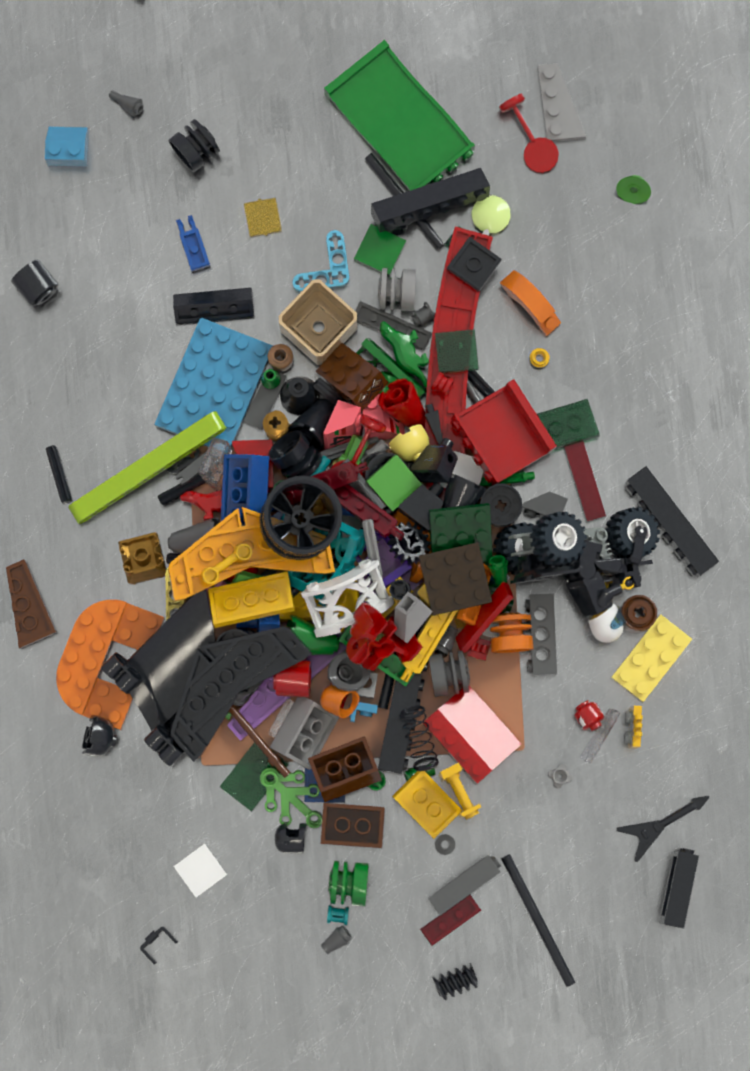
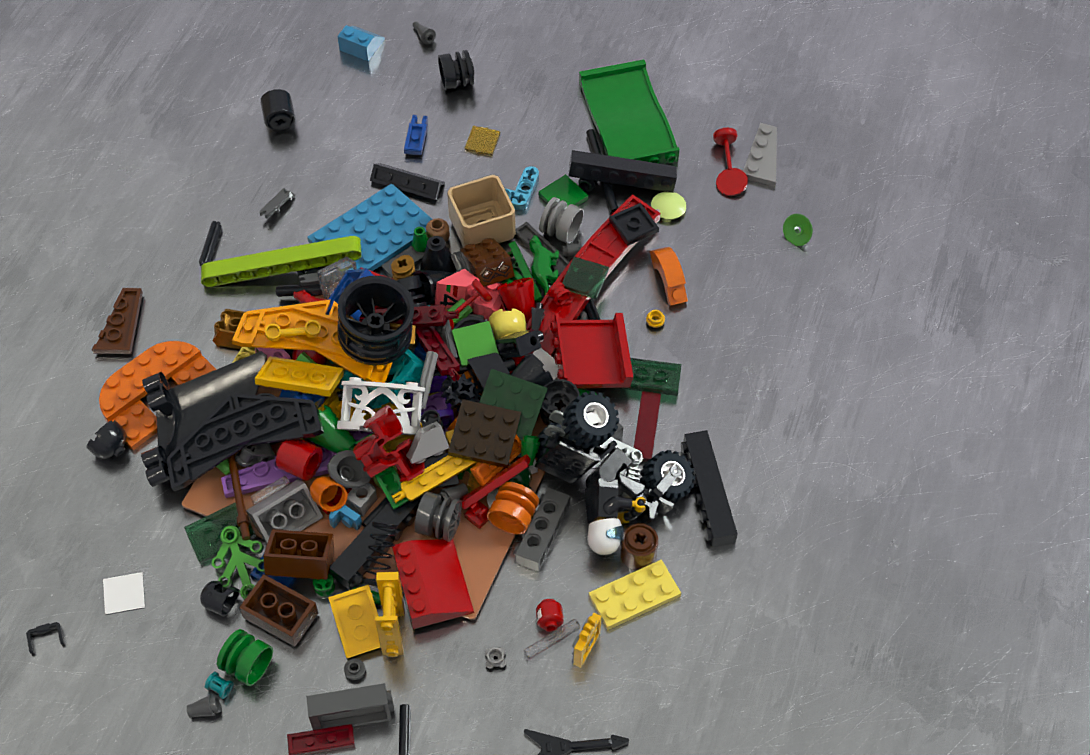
camera: 25 degrees right, 25 degrees down
none -> dark grey piece [259,188,295,218]

